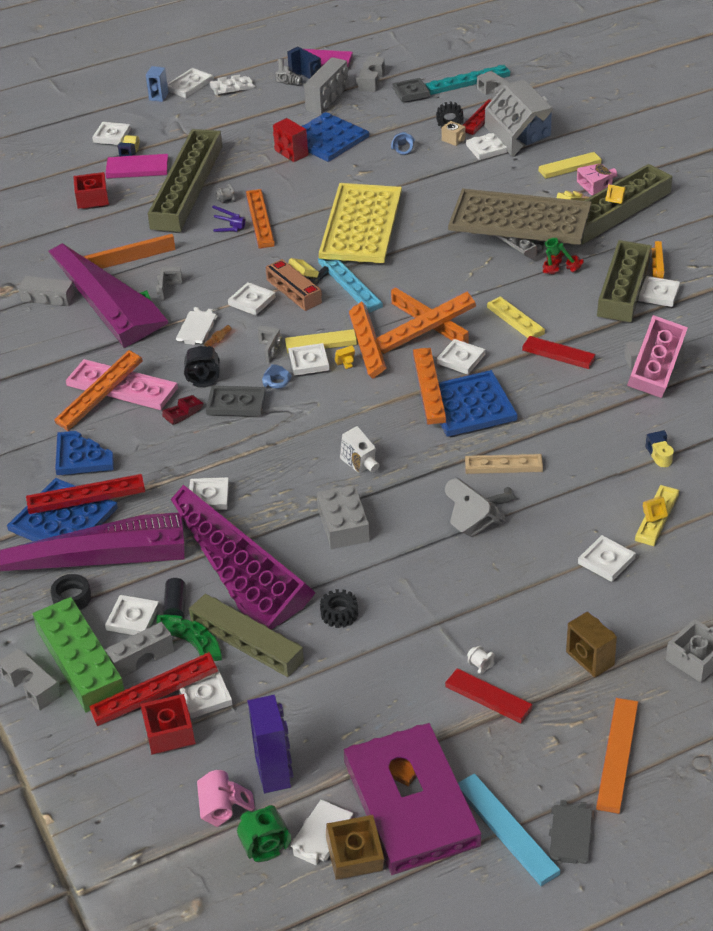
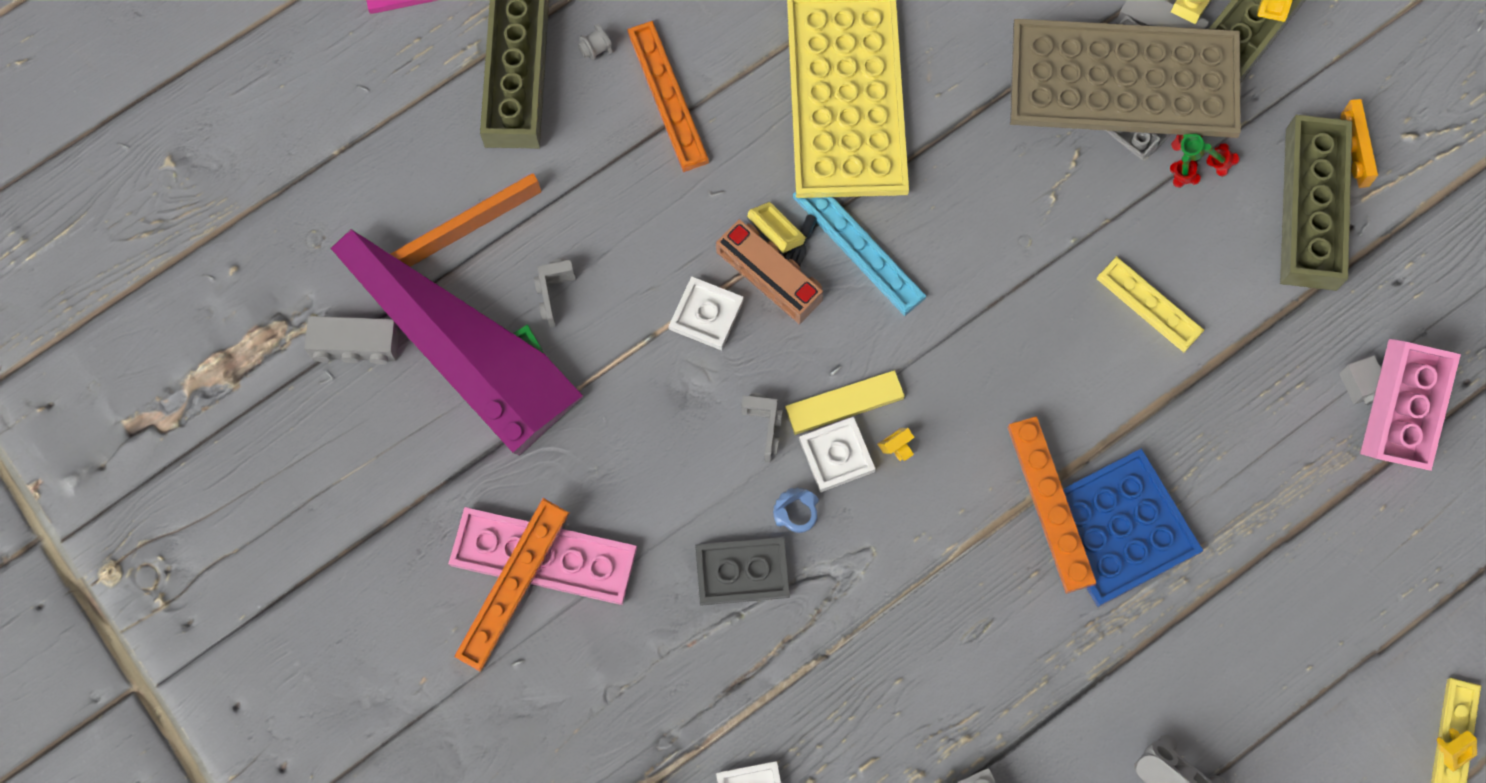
camera: 10 degrees left, 30 degrees up
blue plate [55,431,114,475] -> none
red brick [73,172,109,209] -> none
dark red slope [162,395,204,425] -> none
white piece [176,307,217,345] -> none
black brick [184,346,220,388] -> none
clear orange bar [204,325,232,347] -> none
dark purple plant [212,205,246,232] -> none
white torso [340,426,379,473] -> none
orange plate [349,301,387,379] -> none
orange plate [377,291,476,354] -> none
orange tile [391,287,469,344] -> none
white plate [437,339,485,375] -> none
tan tile [465,454,543,474] -> none
dark grey bar [486,487,516,504] -> none
red tile [522,336,596,369] -> none
white plate [638,276,680,307] -> none
light yellow leg [645,430,674,467] -> none

